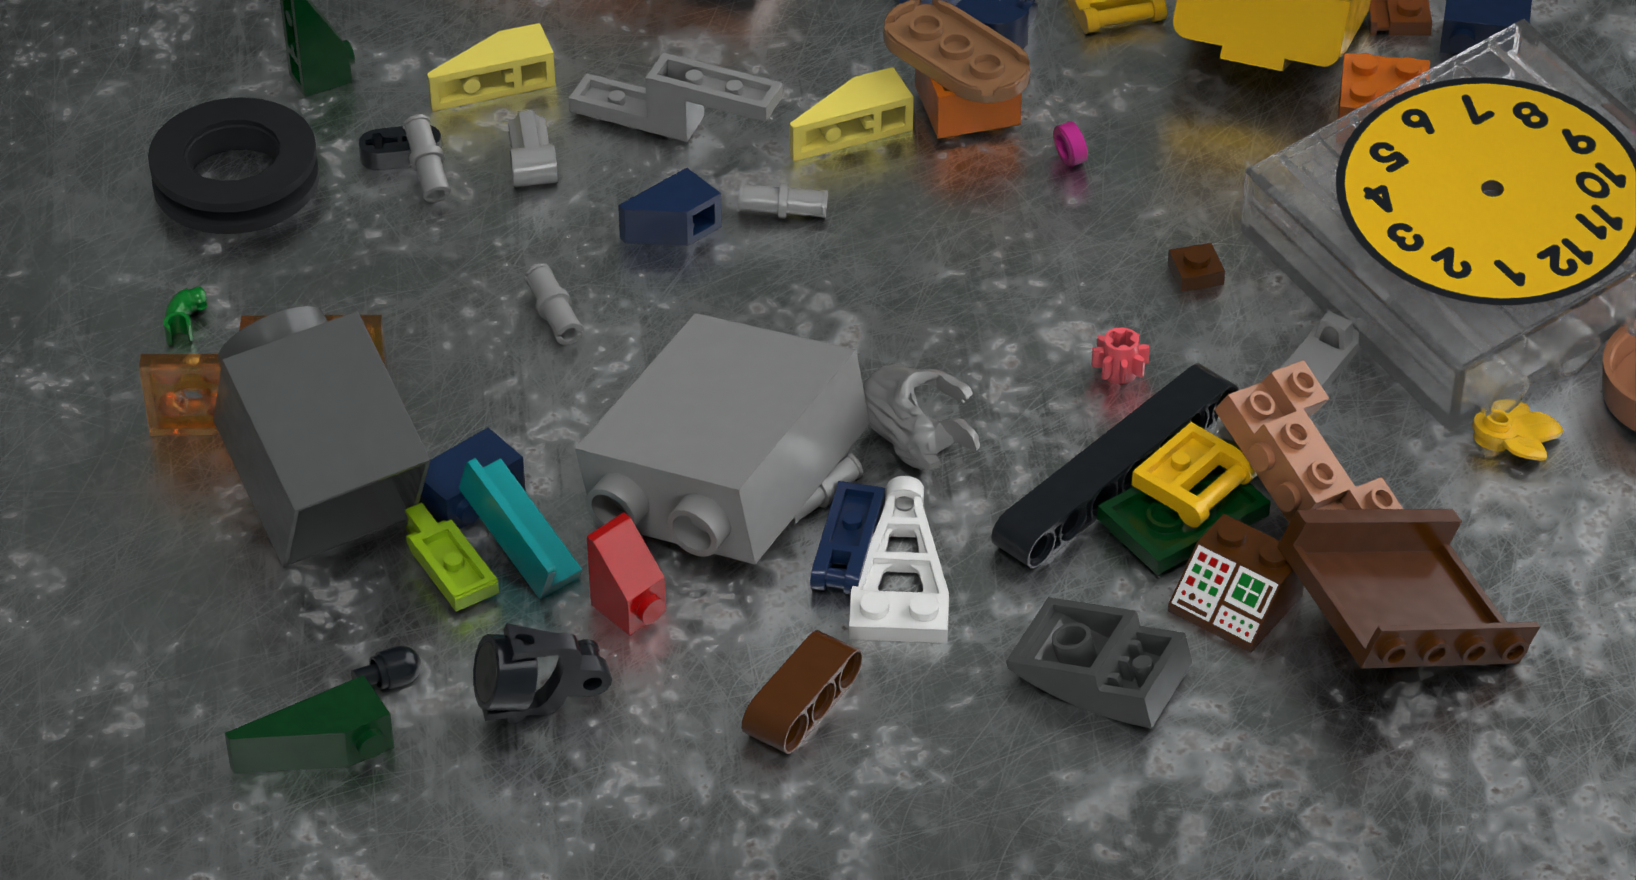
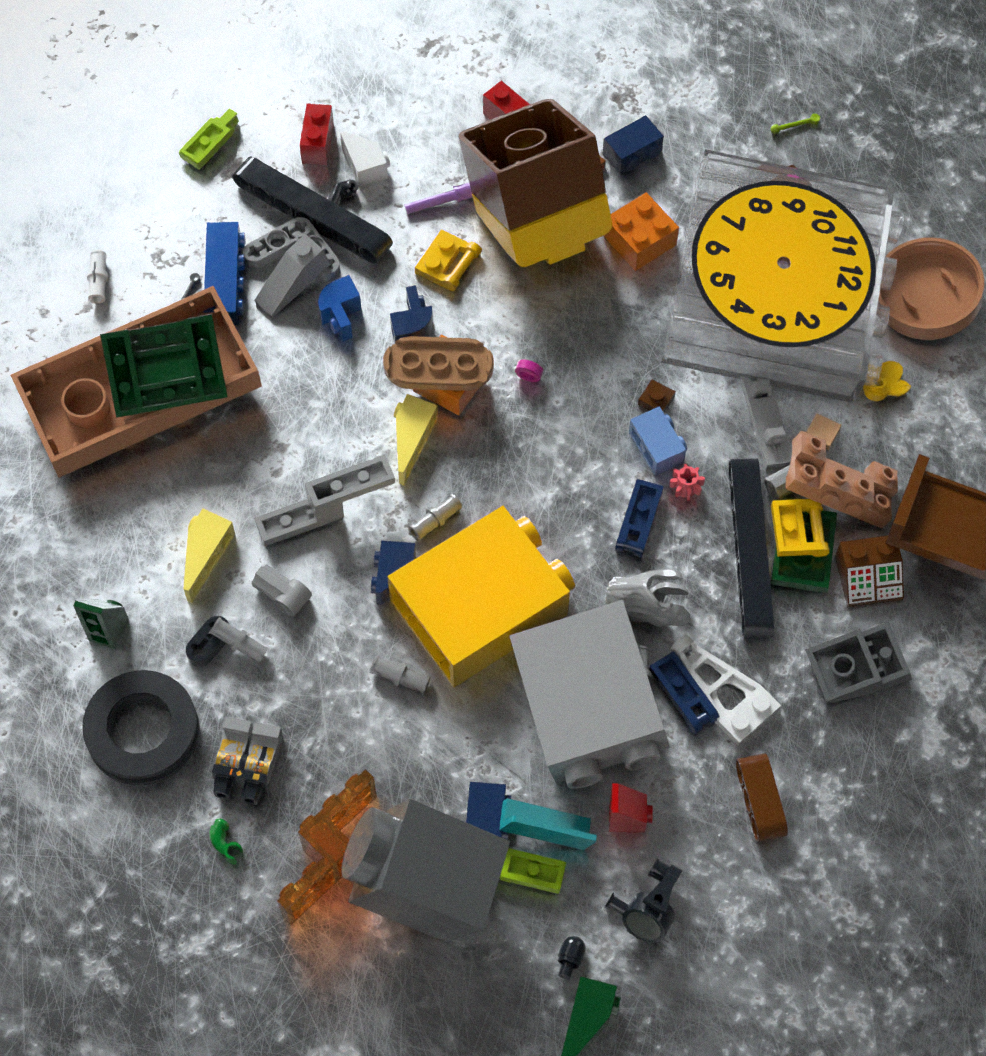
camera: 45 degrees left, 20 degrees up
none -> hips [212,716,283,805]
none -> yellow brick [387,505,575,688]
none -> dark blue plate [615,479,664,558]
none -> medium blue brick [629,406,687,476]
none -> light nougat tile [806,413,841,451]

